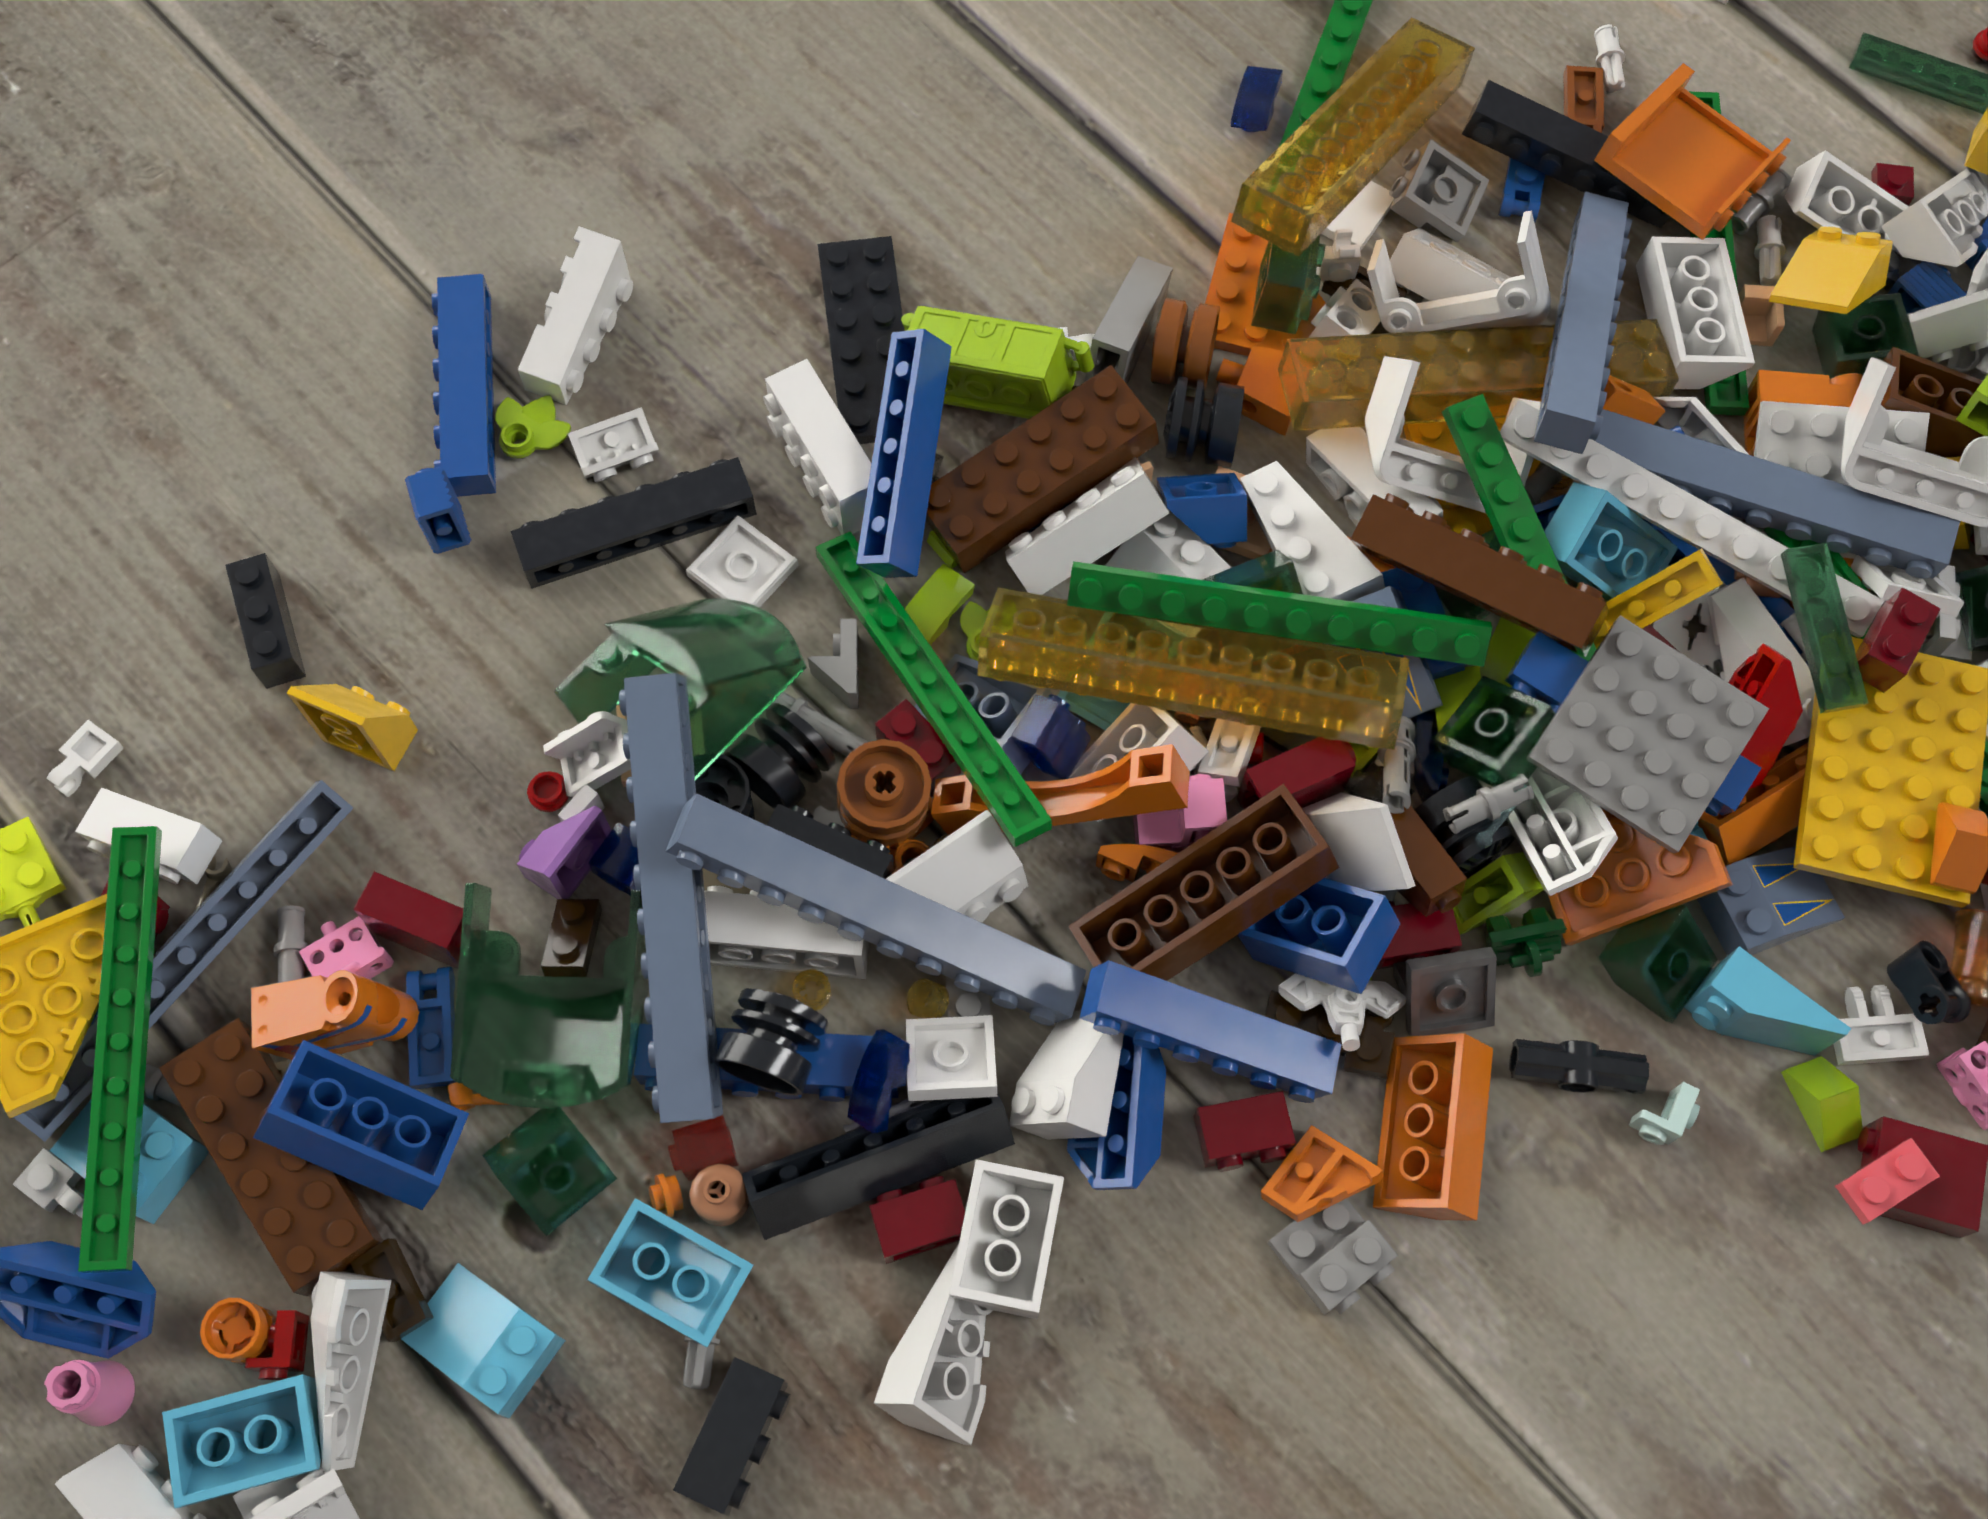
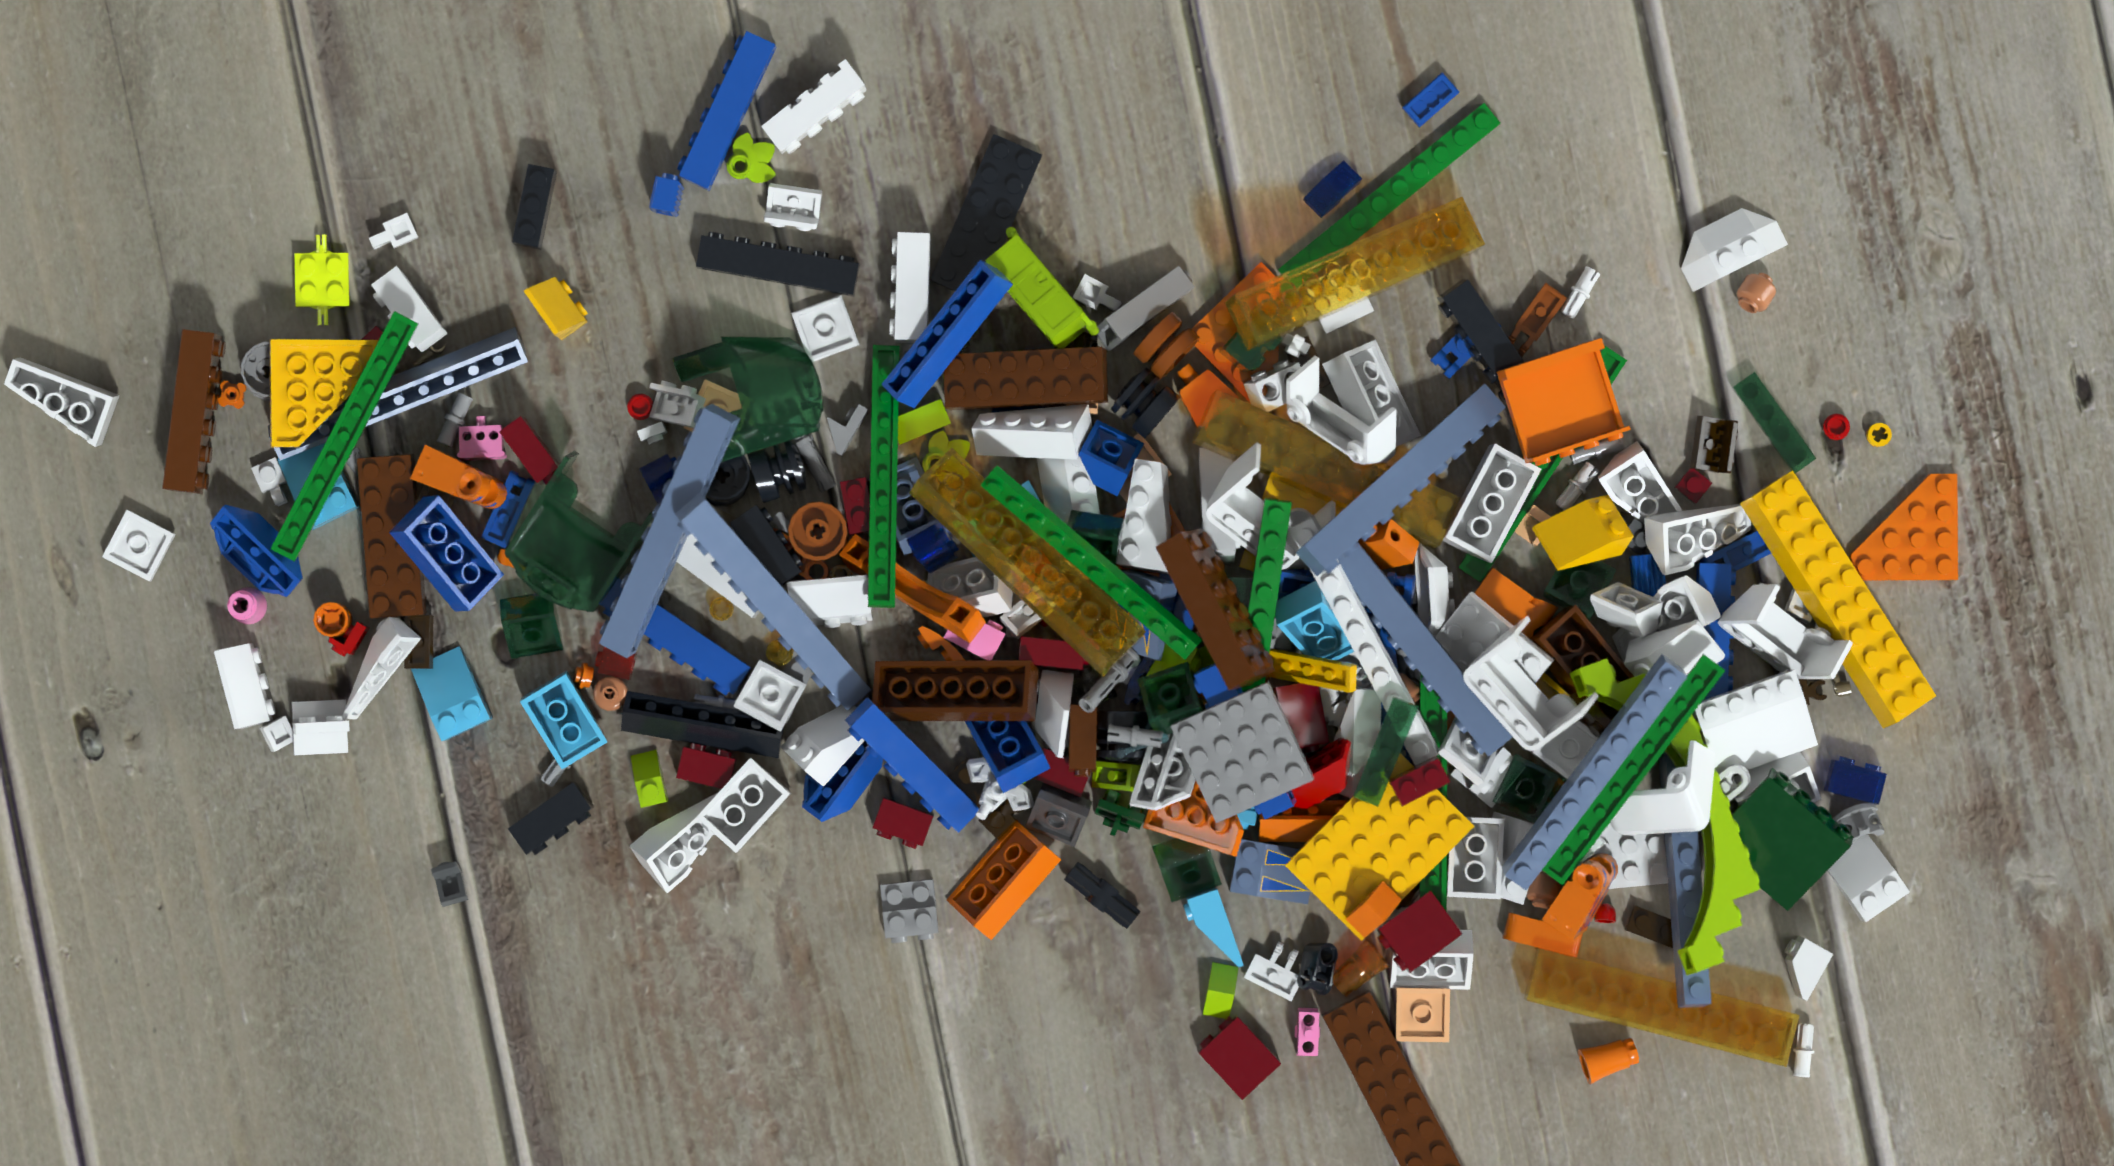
camera: 30 degrees right, 20 degrees up
medium azure slope [162,1374,321,1509] -> none
medium lavender slope [517,806,615,899] -> none
dark brown plate [541,899,602,977] -> none
black wheel [714,988,829,1096] -> none
clear blue slope [847,1029,910,1133] -> none
orange wing [1260,1125,1383,1222] -> none
light grey plate [1389,139,1489,242] -> none
light aqua bracket [1629,1082,1700,1145] -> none
coral plate [1835,1138,1940,1225] -> none
none -> lime slope [631,750,669,808]
none -> dark brown bracket [1690,416,1738,474]

